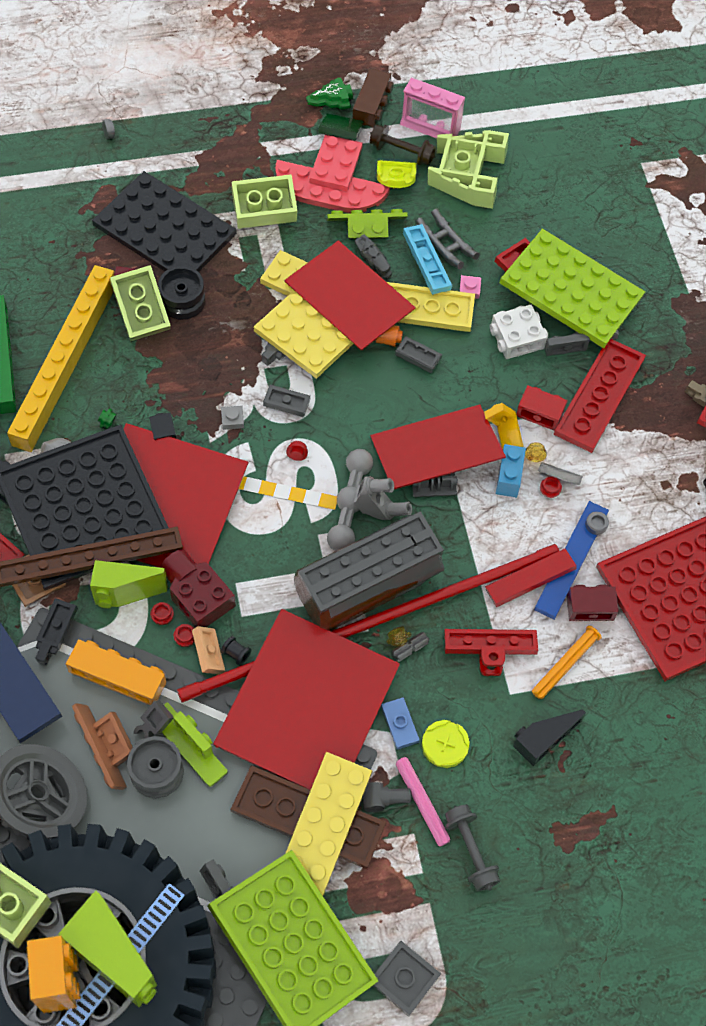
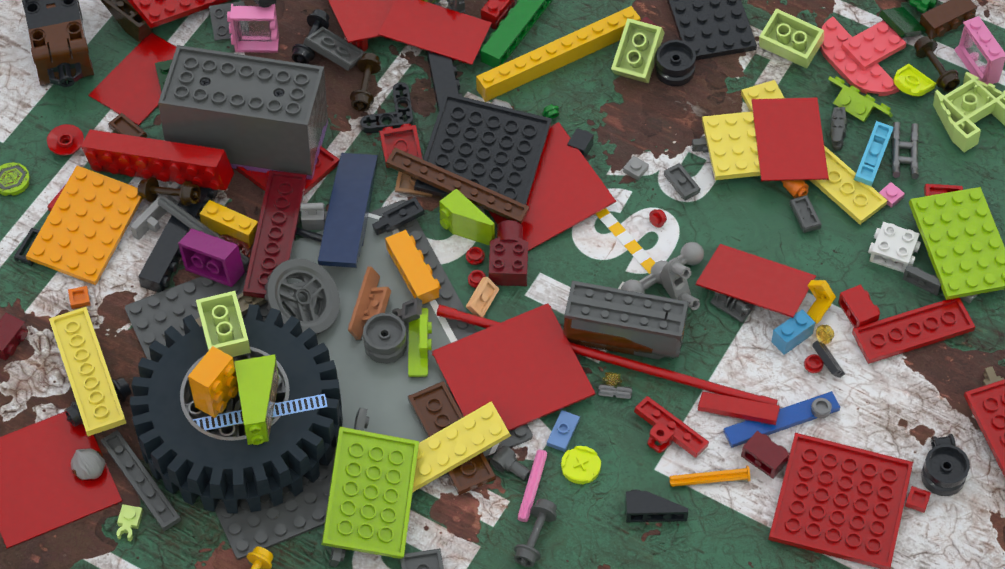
camera: 45 degrees right, 5 degrees down
black bush [220,636,252,666] -> none

